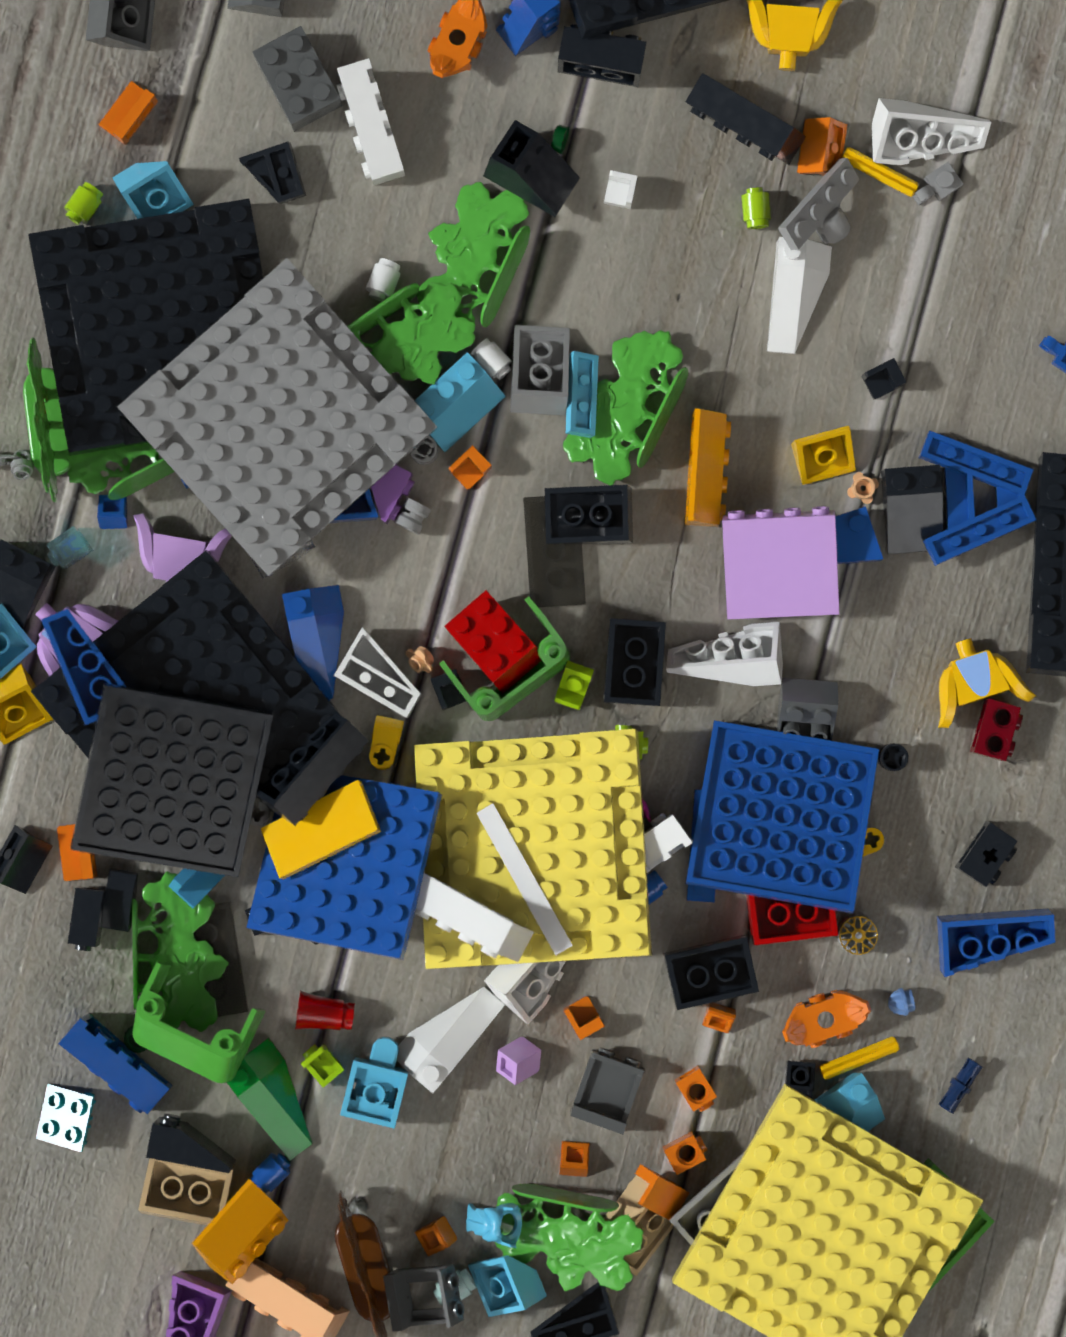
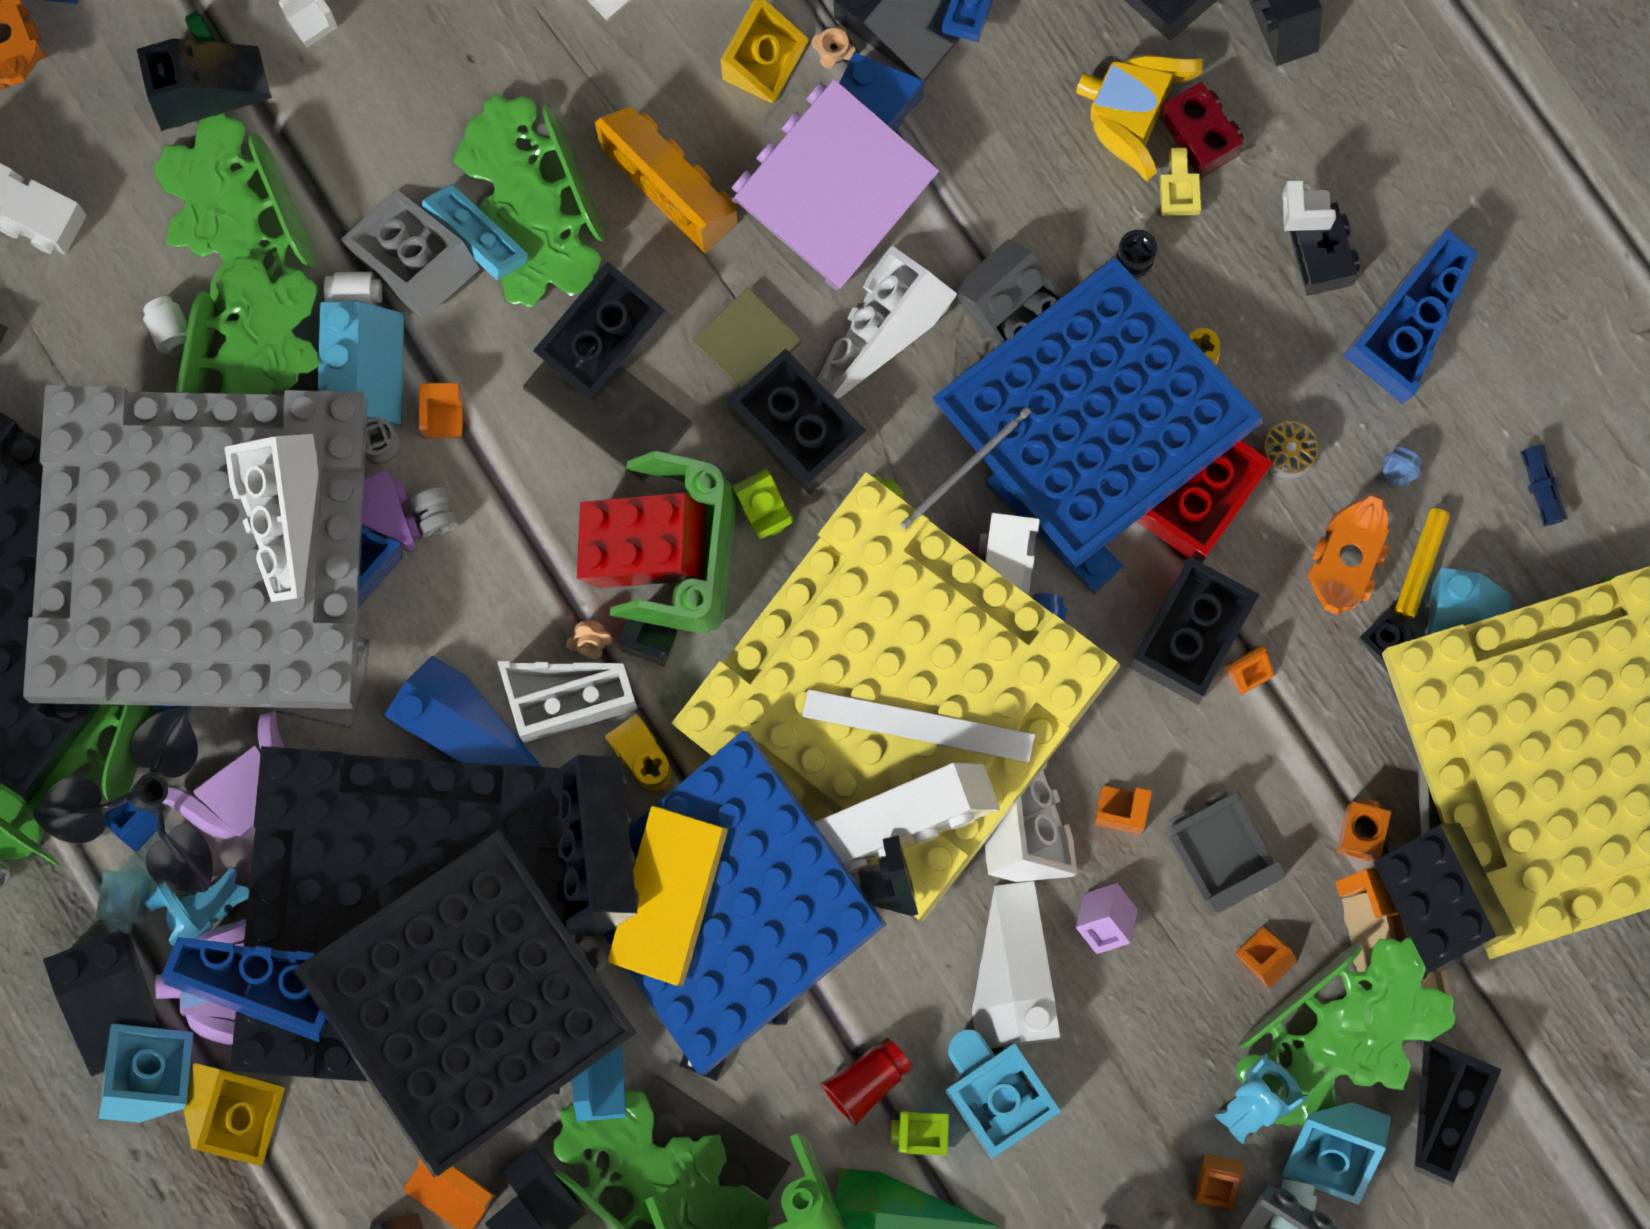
camera: 45 degrees left, 10 degrees down
orange brick [675,1065,717,1112] -> none
none -> black plant [32,707,213,893]
none -> medium azure hair [145,867,249,946]
none -> white wedge [225,434,319,602]
none -> olive tile [692,287,802,389]
none -> black slope [858,835,918,916]
none -> light grey piece [900,407,1031,529]
none -> light yellow plate [1159,148,1201,216]
none -> white panel [1282,181,1336,231]
none -> black brick [1373,823,1516,973]

